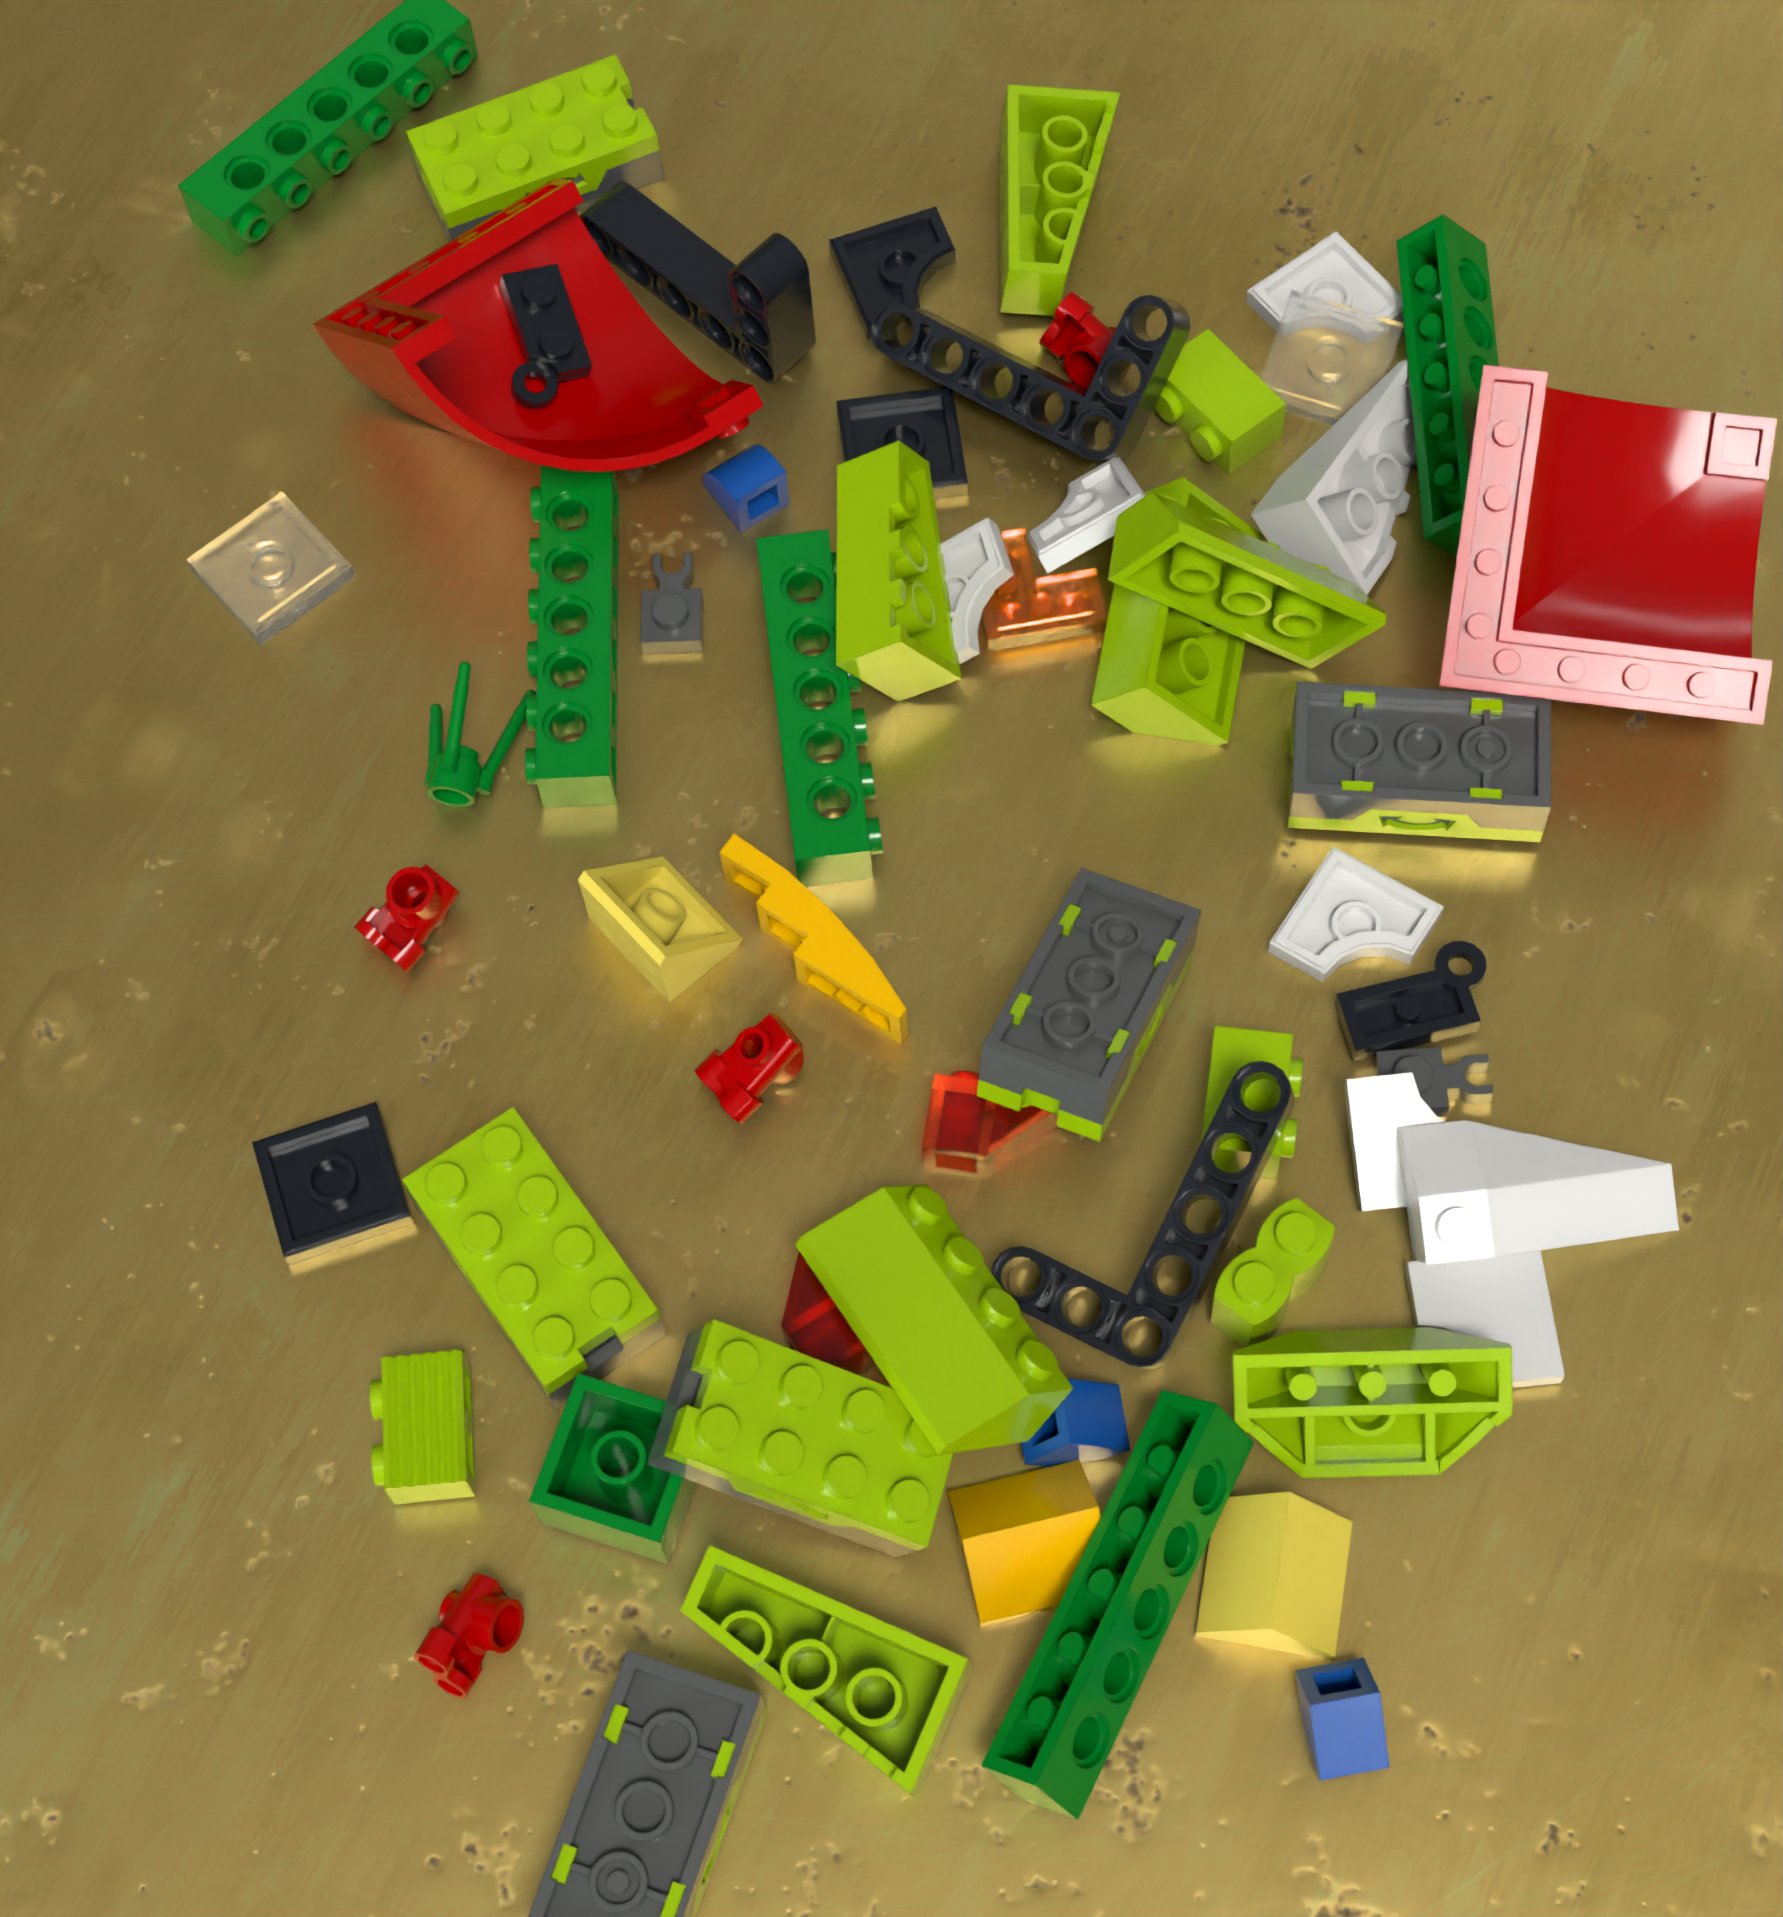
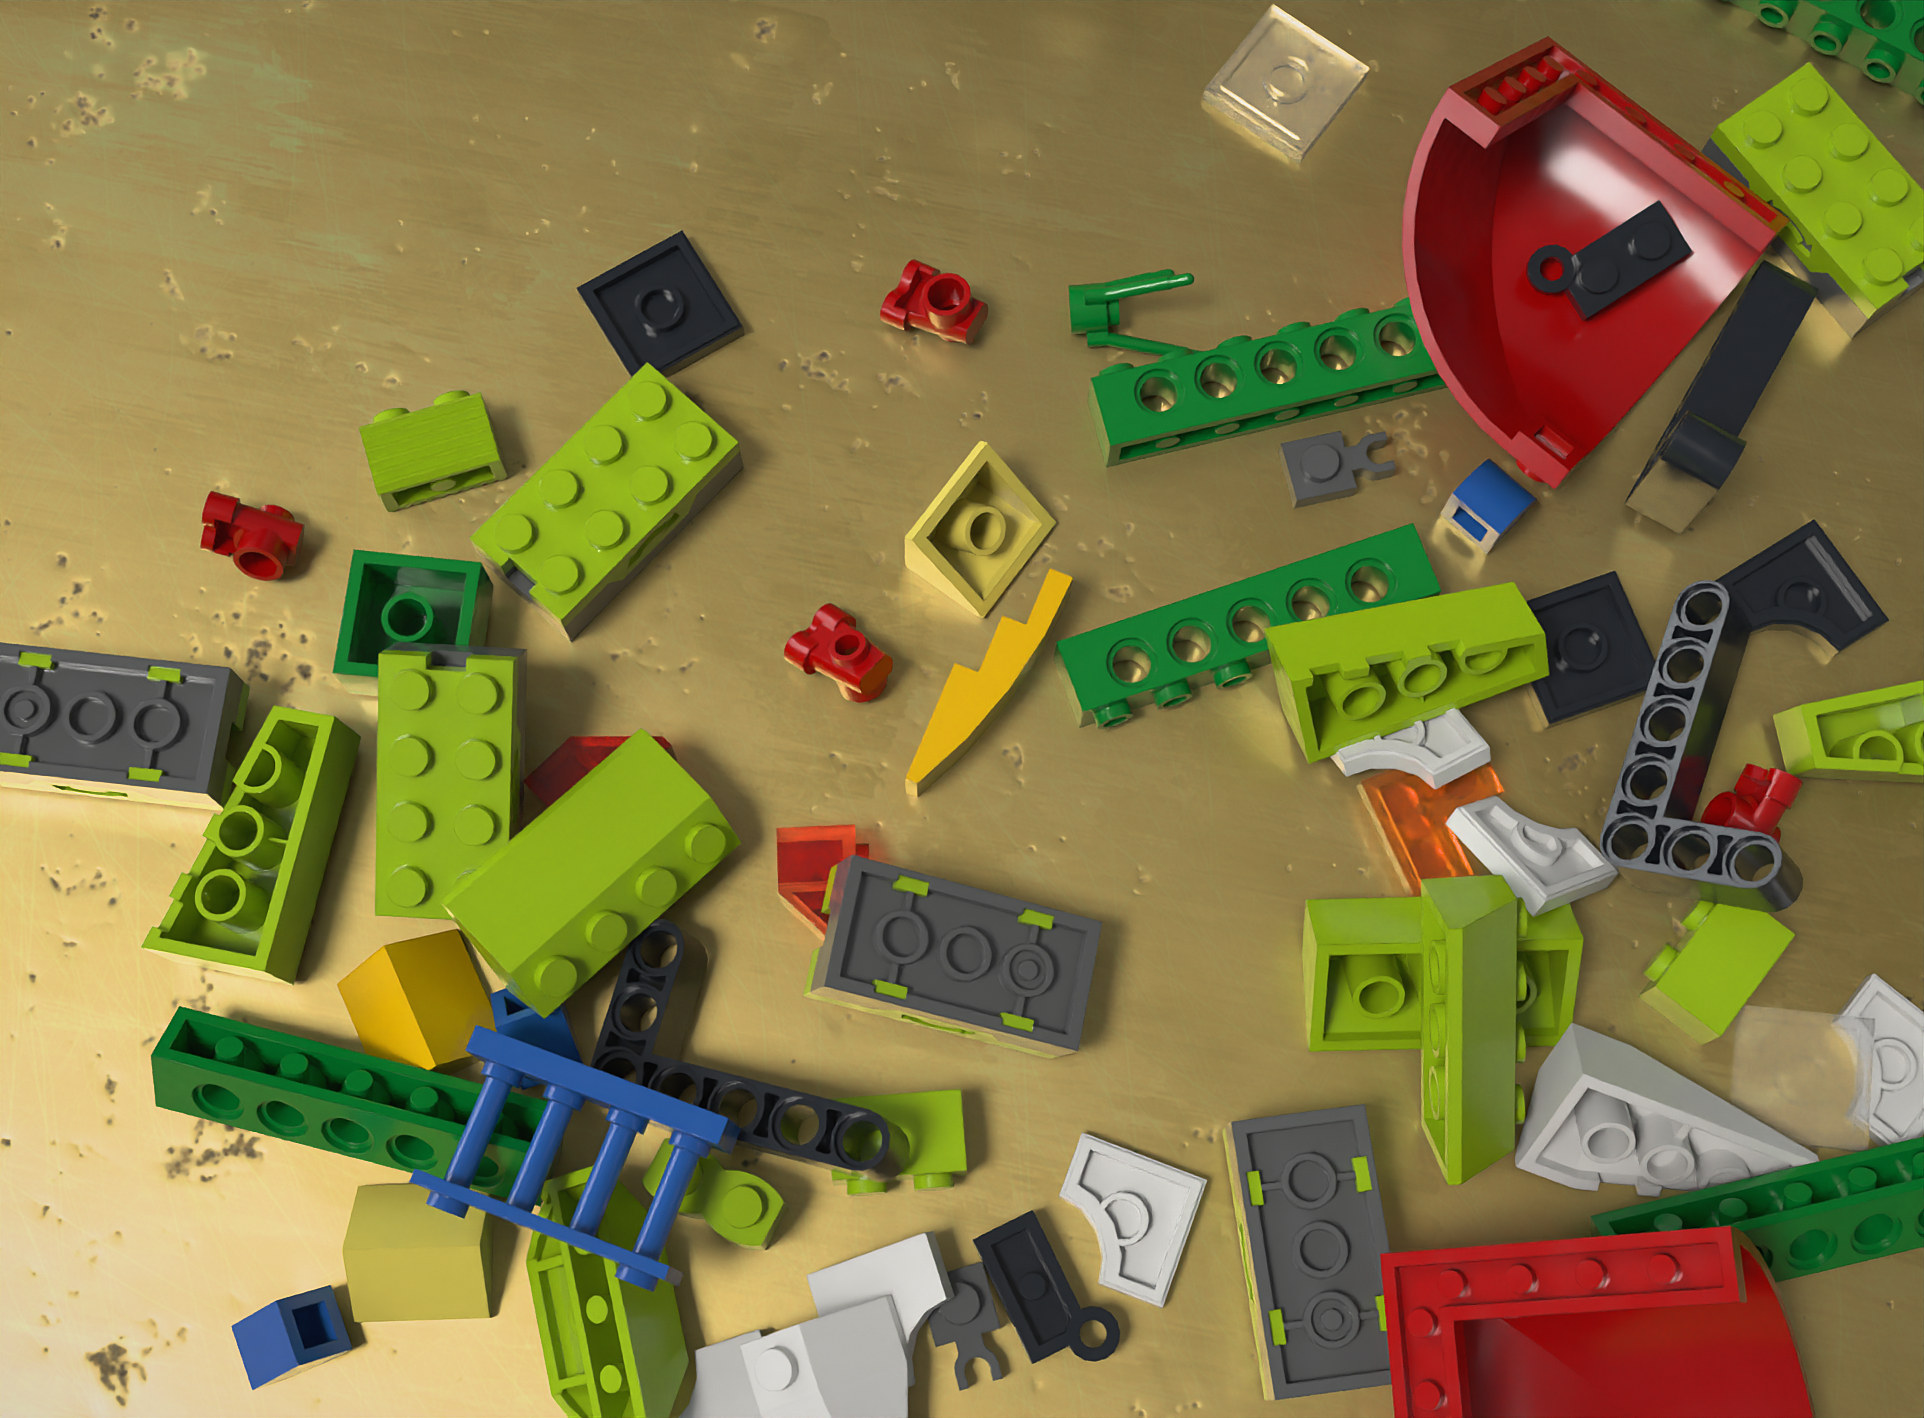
camera: 70 degrees right, 10 degrees up
none -> blue fence [409,1025,741,1292]

